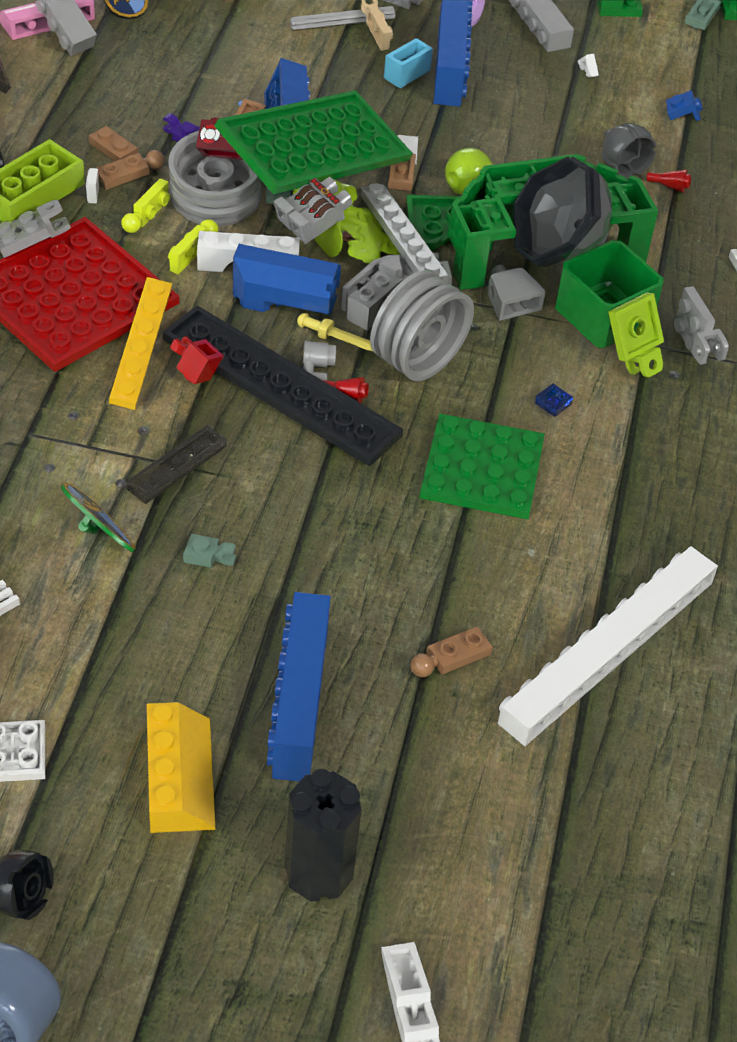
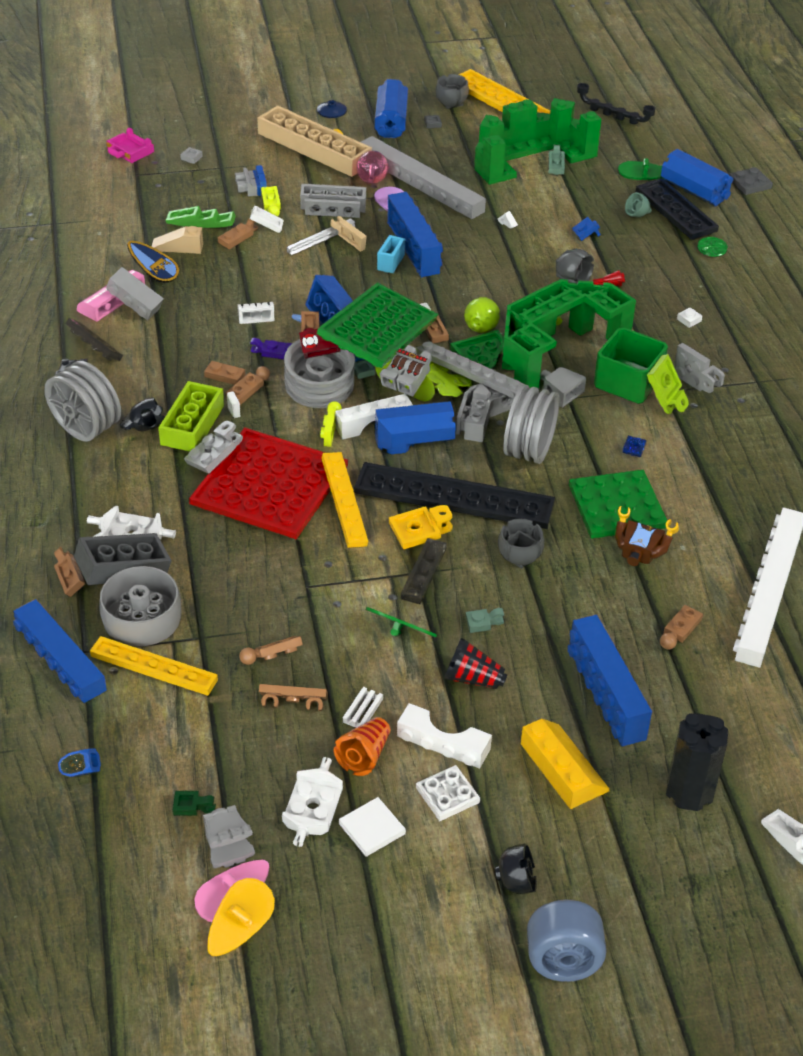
camera: 20 degrees left, 5 degrees down
neon yellow plate [121,178,170,233] -> none
red brick [170,336,224,385] -> none
light yellow sword [297,313,373,351] -> none
light grey piece [303,341,336,381] -> none
red cone [323,377,369,403] -> none
rock [513,156,613,267] -> none
none -> white brick [237,302,275,324]
none -> yellow plate [389,505,453,550]
none -> white arch [397,703,492,769]
none -> black cone [444,638,507,689]
none -> dark grey piece [498,519,545,569]
none -> reddish brown torso [615,506,679,566]

